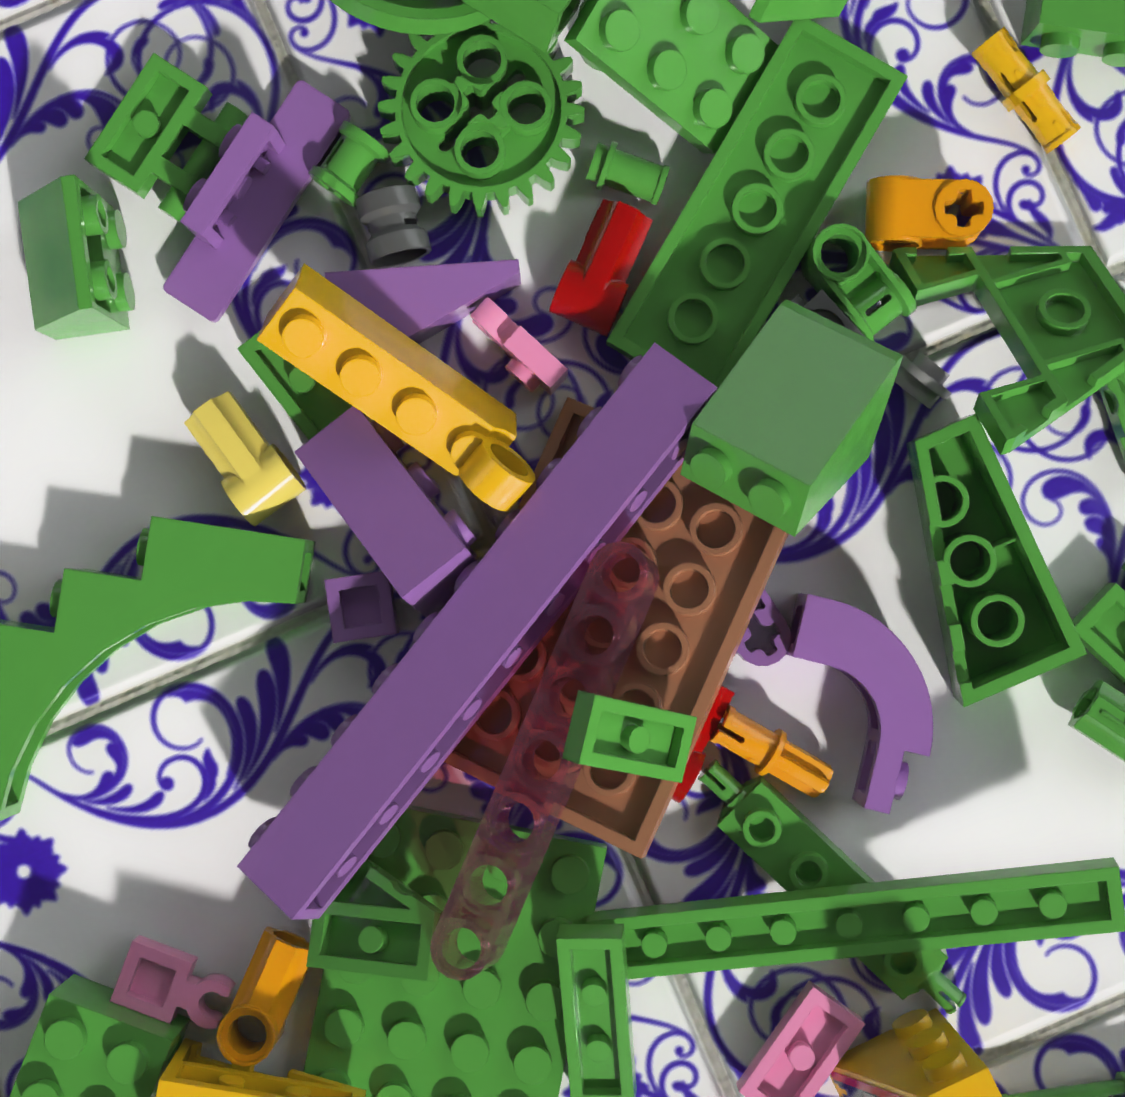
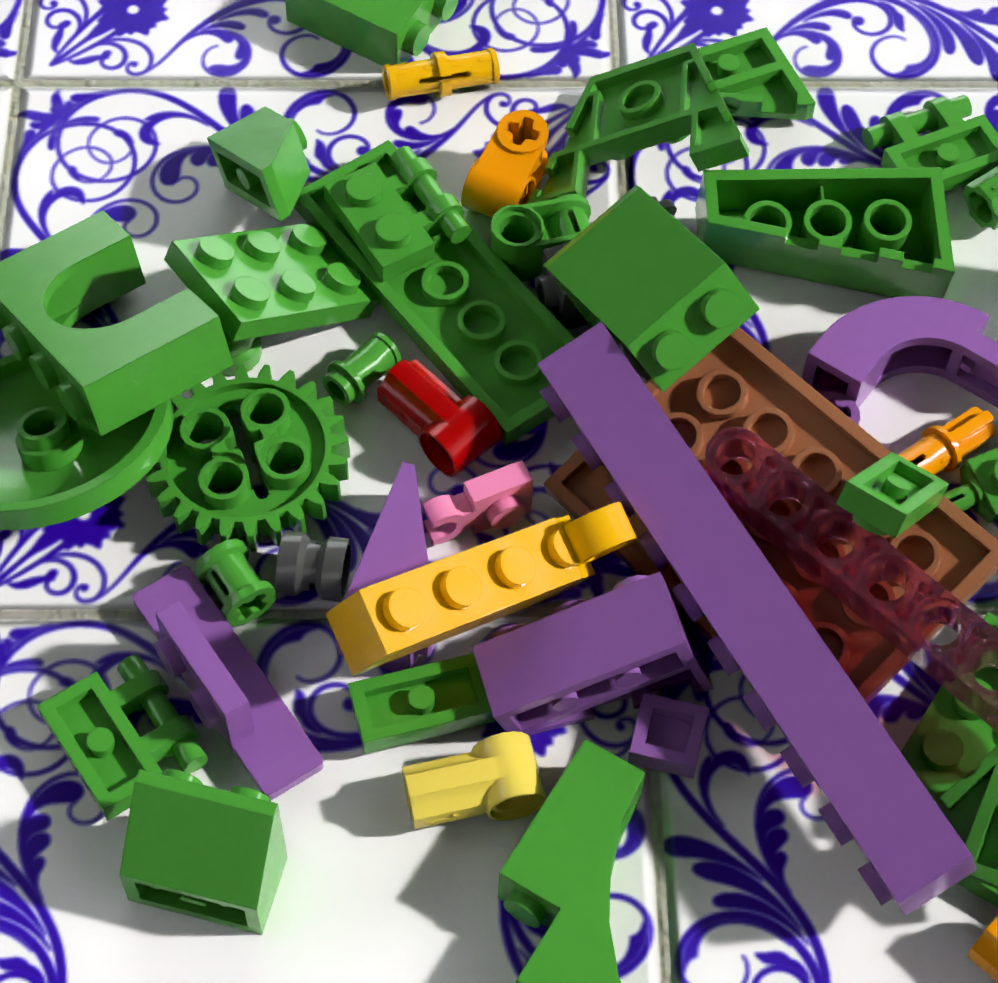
camera: 65 degrees left, 30 degrees down
none -> bright green plate [324,146,471,282]

